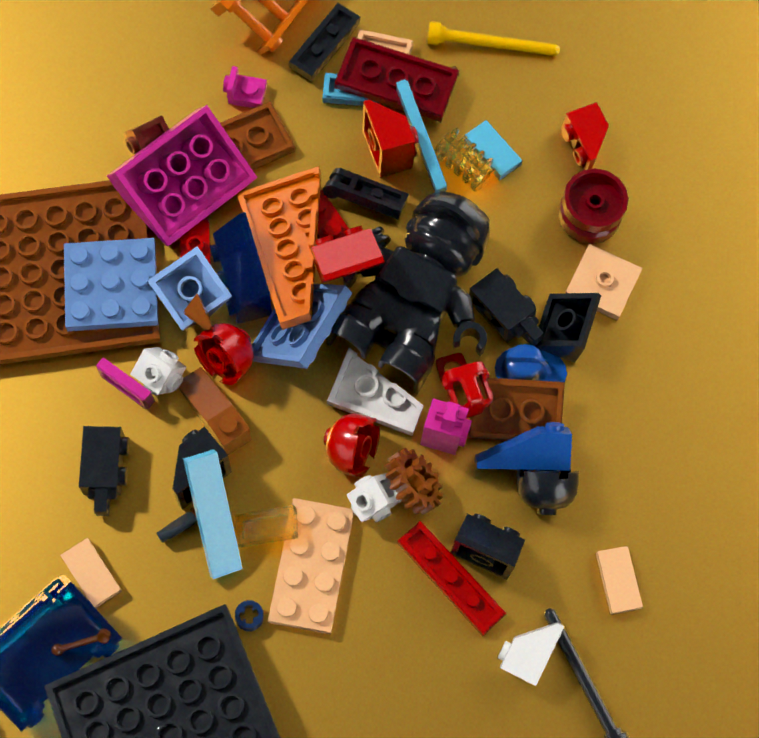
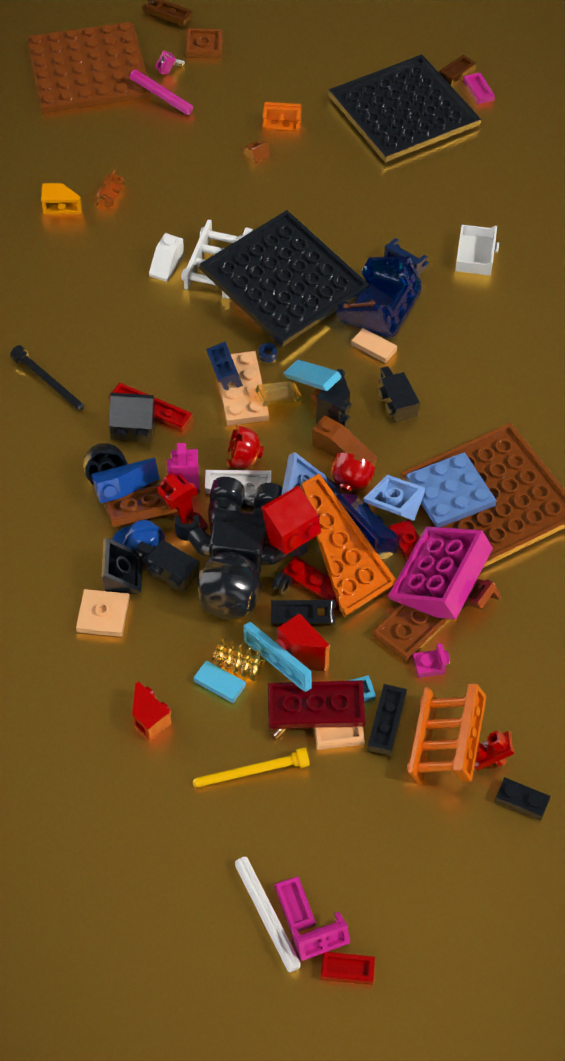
camera: 165 degrees right, 15 degrees down
dark pink tile [96,357,155,409] -> none
white brick [130,347,186,395] -> none
dark orange slope [183,294,213,331] -> none
white brick [347,473,402,523] -> none
dark orange gear [385,448,443,515] -> none
white slope [497,622,564,686] -> none
dark red wheel [558,168,629,244] -> none
light nougat tile [596,546,643,615] -> none
none -> dark blue hinge [206,341,243,390]

